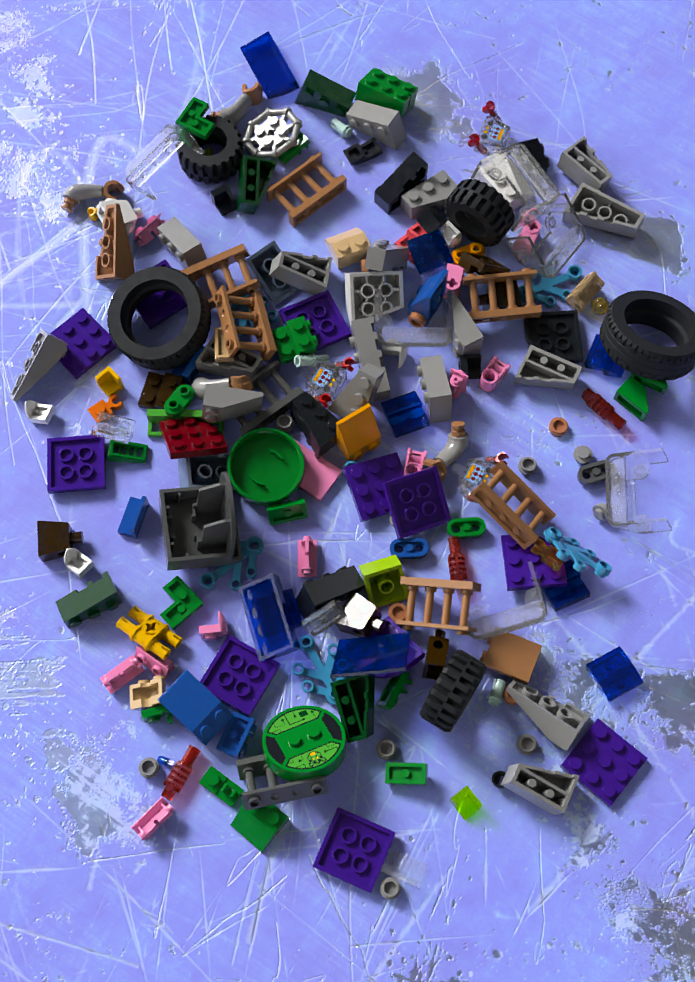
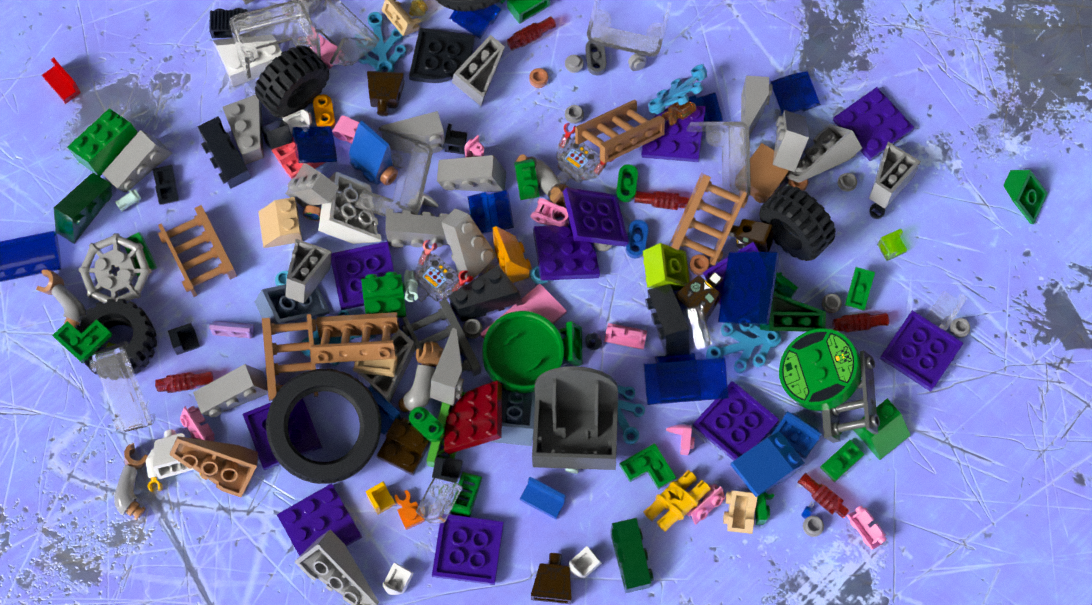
camera: 80 degrees left, 0 degrees up
bright pink hinge [100,655,145,694] -> none
dark green wedge [237,155,278,215] -> none
dark brown plate [458,251,511,275] -> none
medium nougat fence [463,268,542,324] -> none
torso [468,101,518,157] -> none
bright pink piece [479,355,511,392] -> none
none -> red panel [42,57,81,104]
none -> clear red hinge [155,371,214,393]
none -> lavender slope [209,321,254,339]
none -> black panel [432,455,463,483]
none -> green plate [514,159,540,200]
none -> black hinge [585,332,602,350]
none -> light grey slope [740,76,772,145]
none -> light grey wedge [773,110,809,172]
none -> clear red hinge [832,313,889,333]
none -> green slope [1003,170,1048,224]

